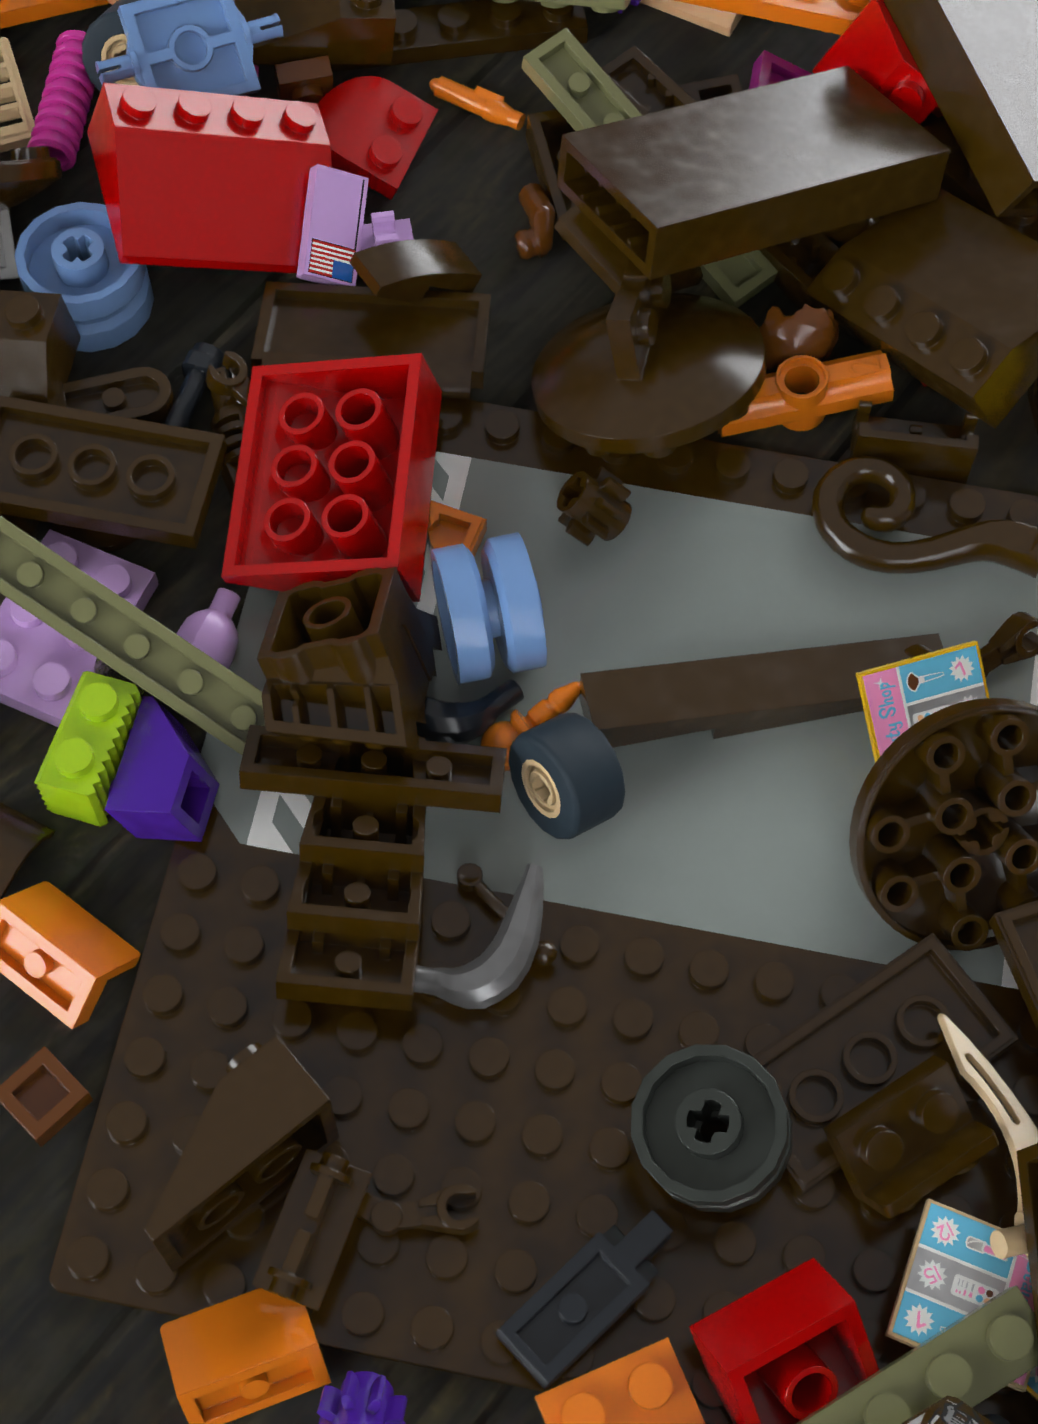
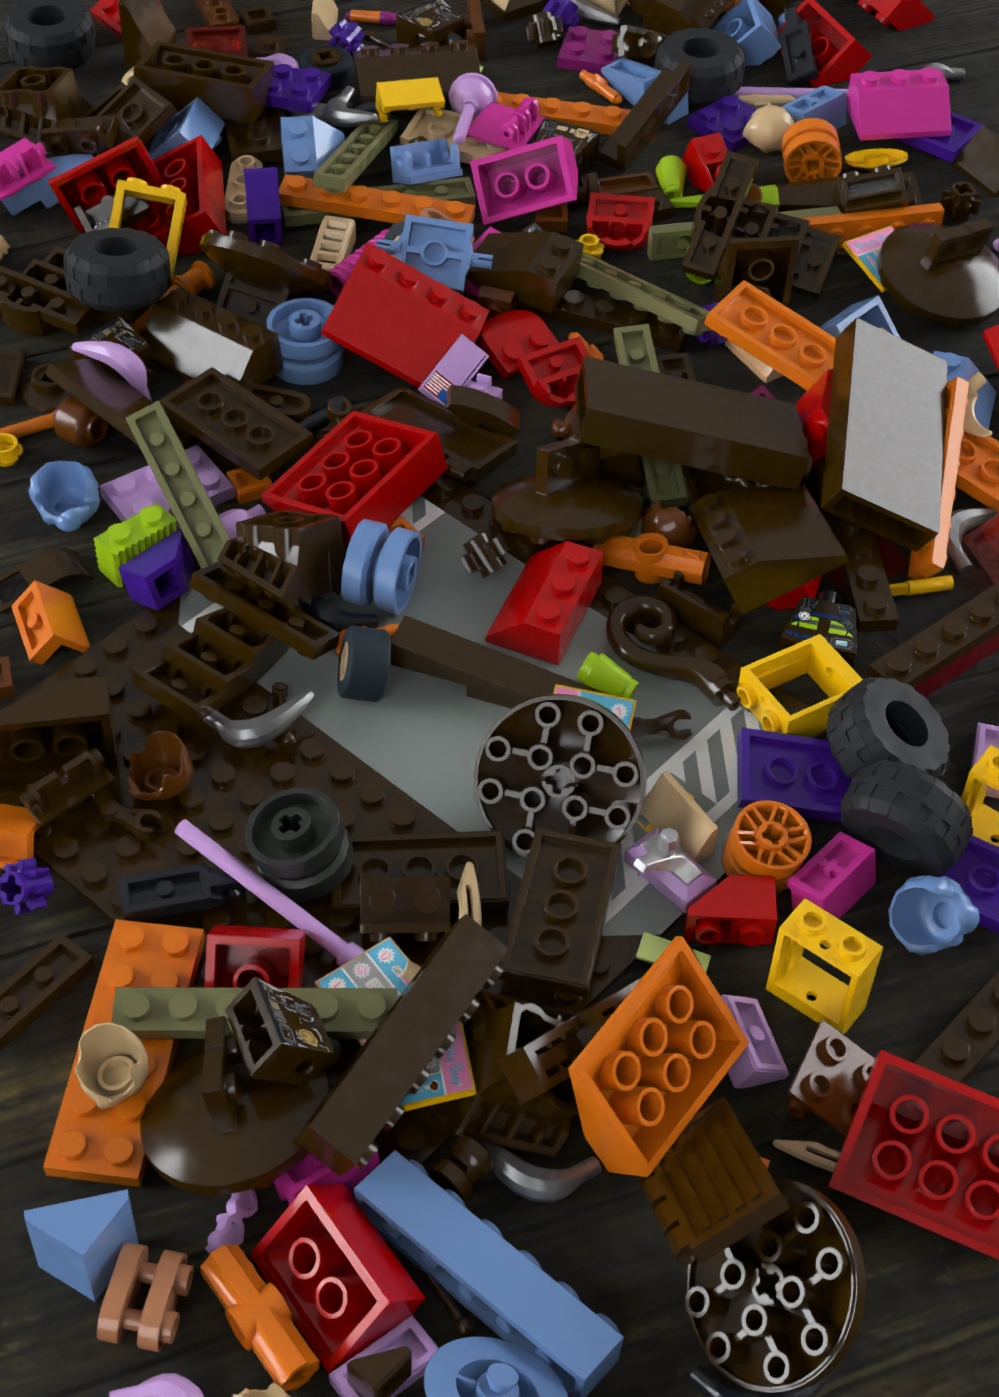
camera: 30 degrees right, 15 degrees down
none -> reddish brown hair [128,731,194,801]
none -> lavender bar [175,819,365,966]
none -> orange tile [226,468,273,505]
none -> red slope [485,541,603,666]
none -> red slope [516,336,590,407]
none -> lime cone [576,651,639,699]

